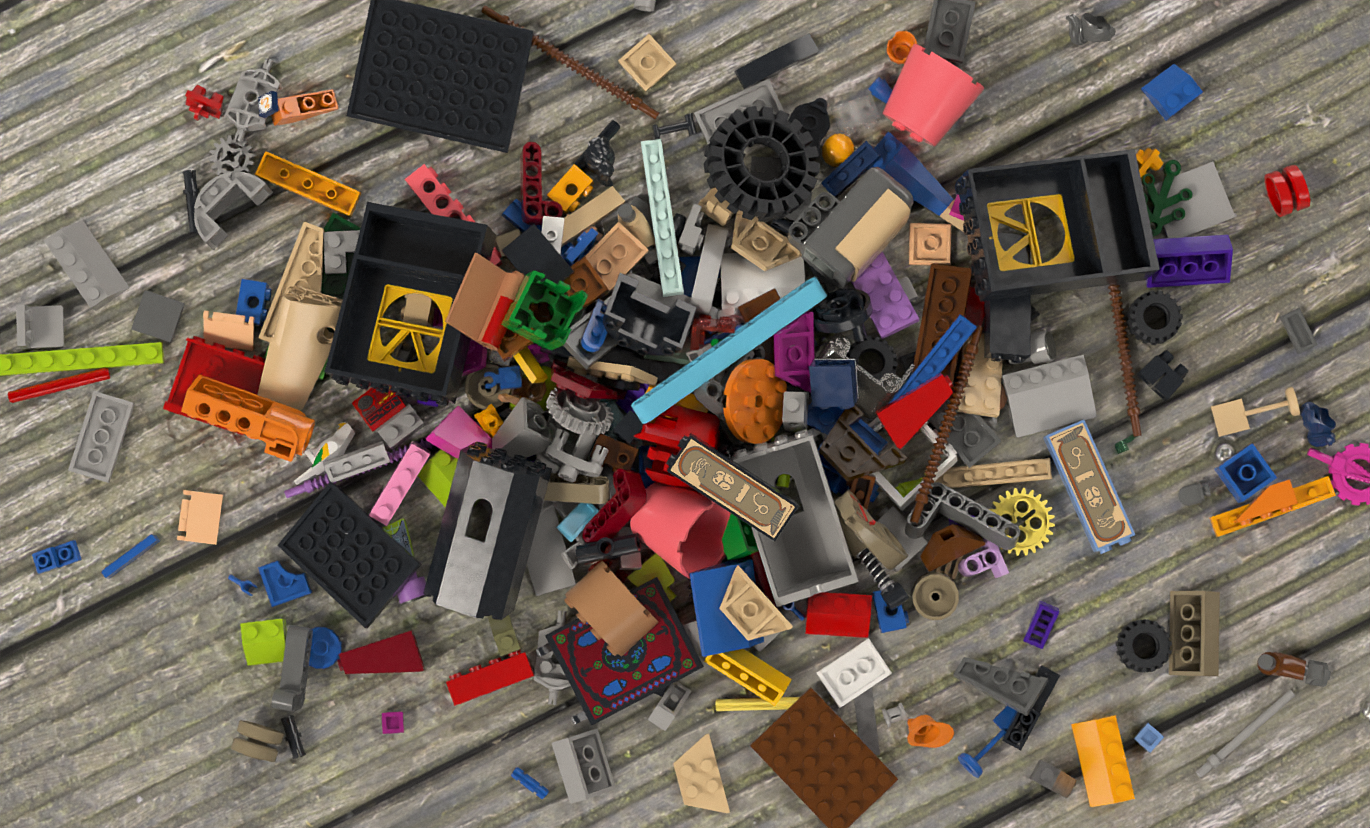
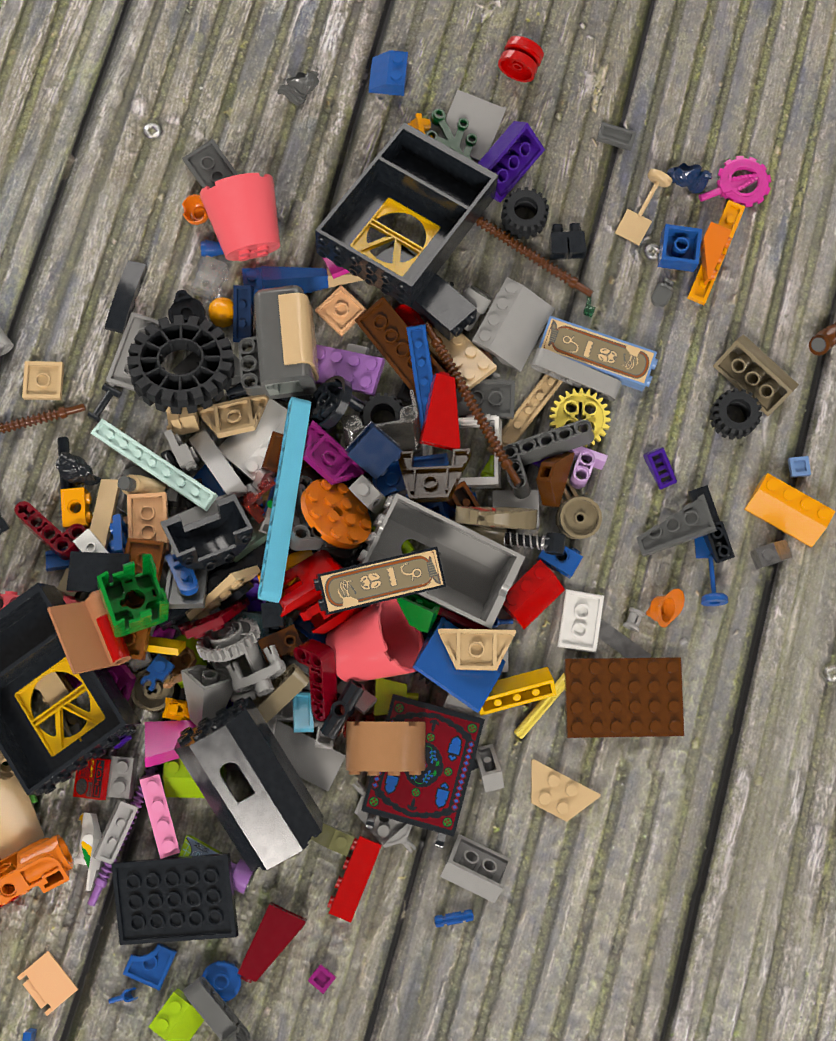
camera: 50 degrees left, 5 degrees down
none -> light grey beam [531,348,621,401]

